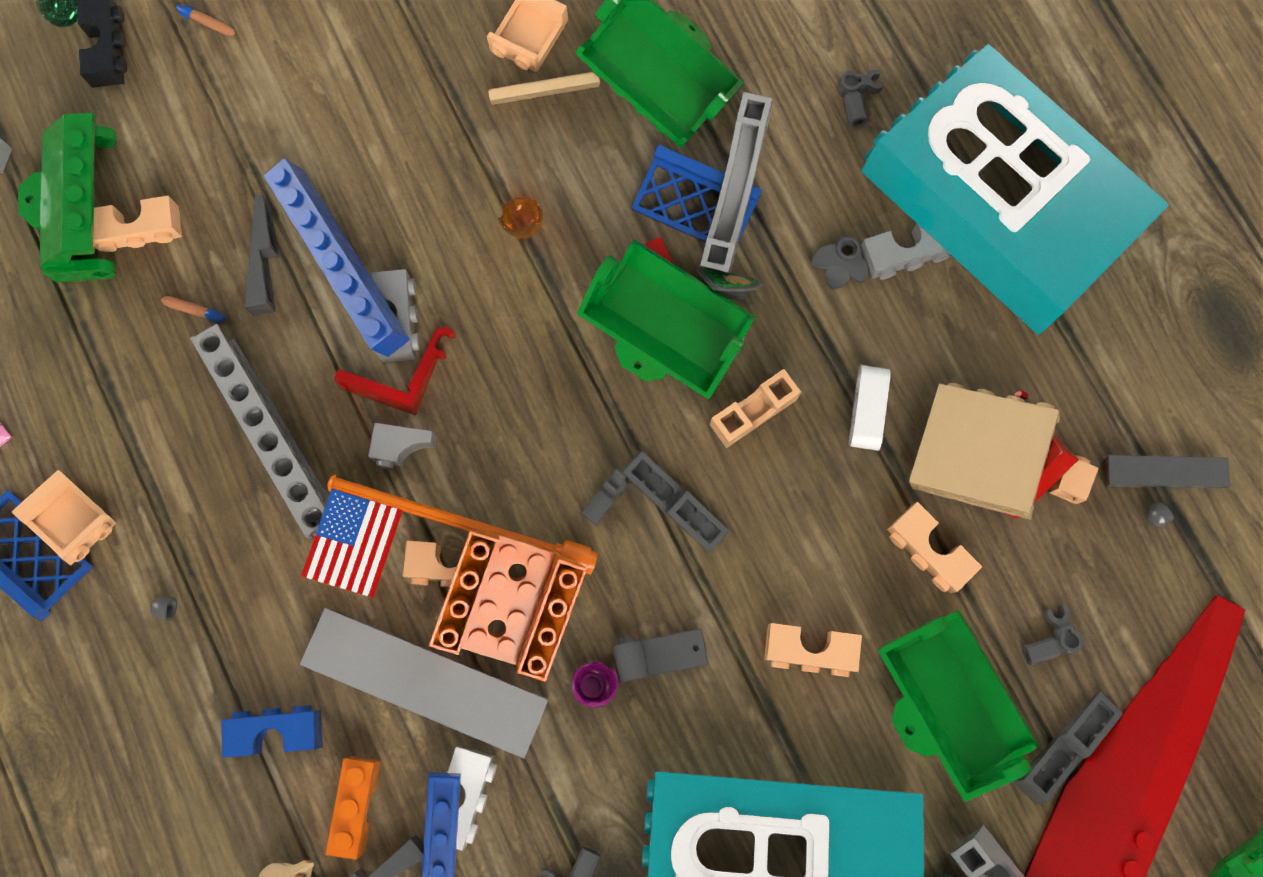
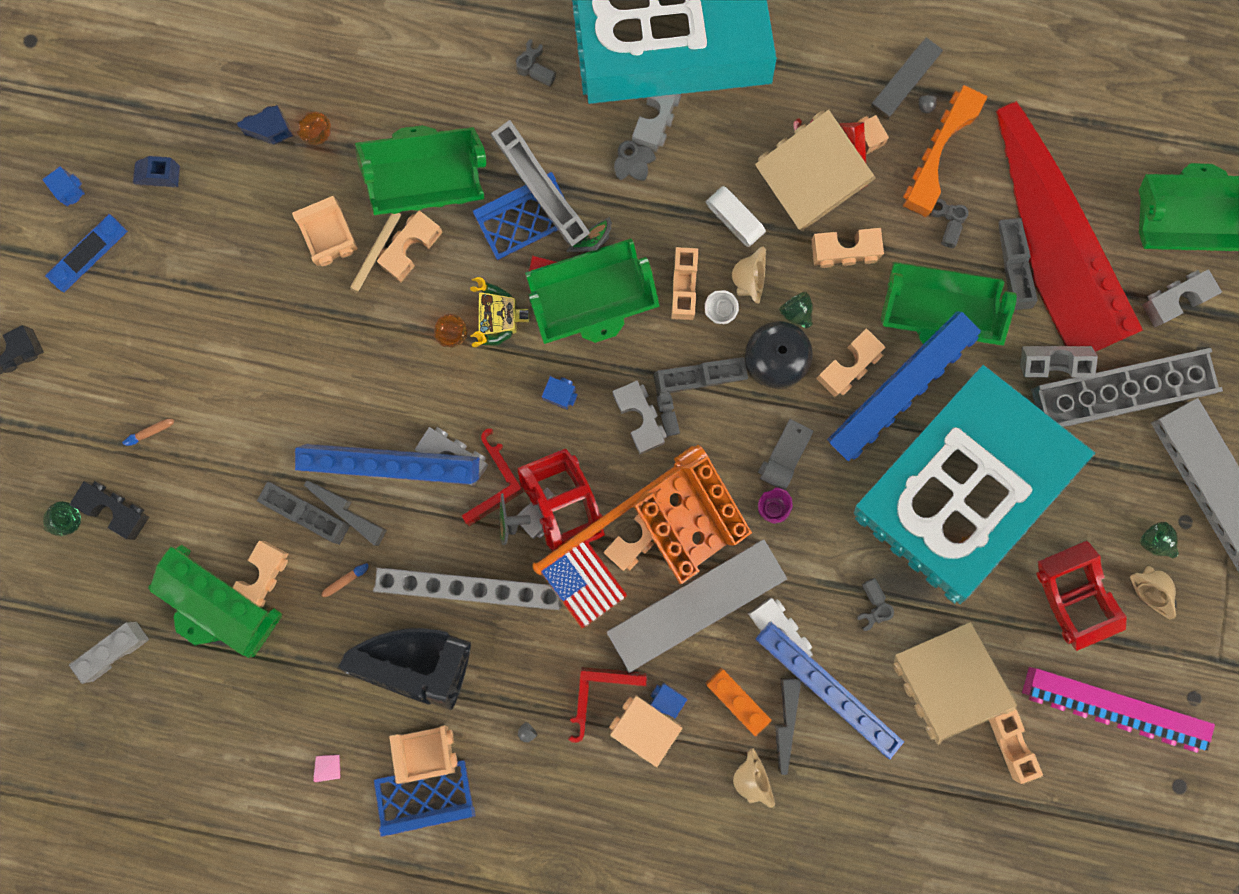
camera: 55 degrees left, 5 degrees up
none -> dark grey slope [257,482,350,545]
none -> black panel [338,628,471,710]
none -> light nougat arch [377,210,443,282]
none -> torso [470,277,529,347]
none -> dark grey shield [499,494,531,545]
none -> red window [517,448,605,552]
none -> blue brick [542,376,578,410]
none -> red hinge [568,667,647,743]
none -> light nougat panel [609,695,683,767]
none -> light grey arch [613,381,667,455]
none -> white hair [704,290,739,324]
none -> tan hat [732,246,766,304]
none -> black cylinder [744,321,813,390]
none -> clear green helmet [779,291,813,329]
none -> blue brick [826,311,981,461]
none -> orange arch [903,85,988,217]

